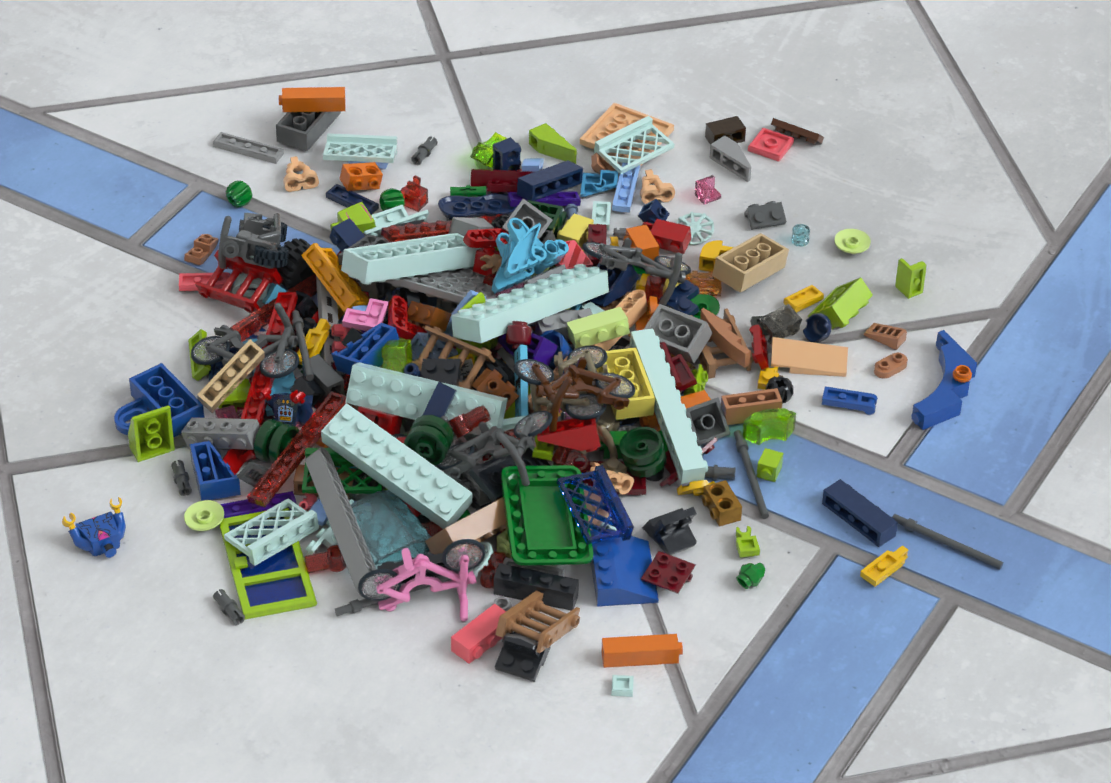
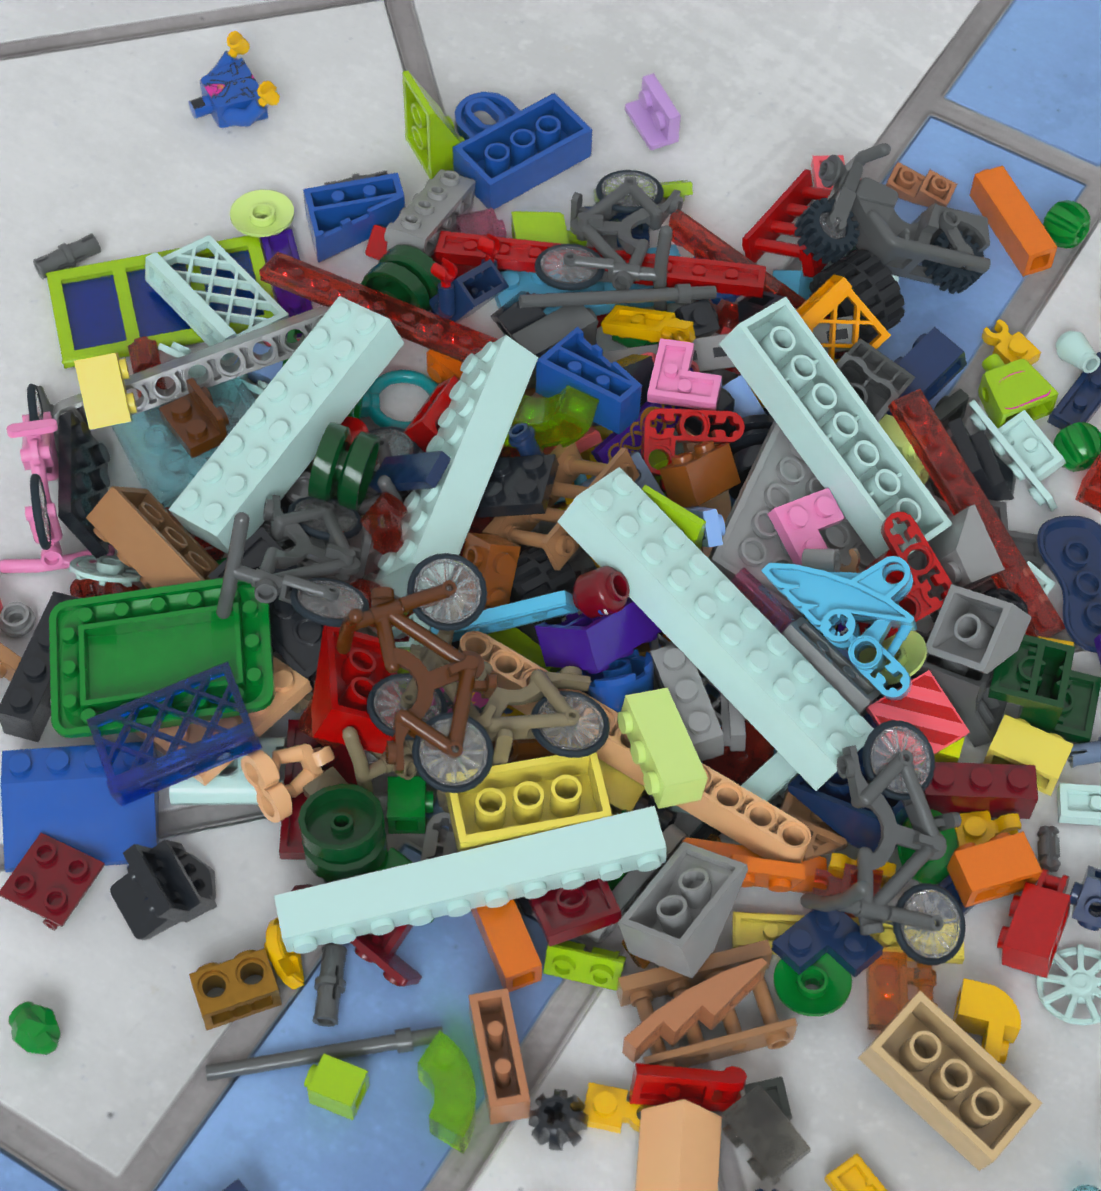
camera: 90 degrees right, 15 degrees up
tan brick [197,339,265,413] -> none
dark grey slope [237,462,276,492] -> none
dark red bar [660,342,682,388] -> none
dark grey slope [686,397,731,446] -> none
lime plate [736,526,760,558] -> none
none -> light yellow brick [74,352,137,430]
none -> reddish brown bracket [158,377,229,458]
none -> lavender bracket [625,73,681,150]
none -> bright pink plate [768,488,845,566]
none -> light grey hinge [802,549,841,572]
none -> orange brick [970,165,1057,277]
none -> yellow plate [981,319,1041,365]
none -> light aqua cone [1056,331,1100,373]

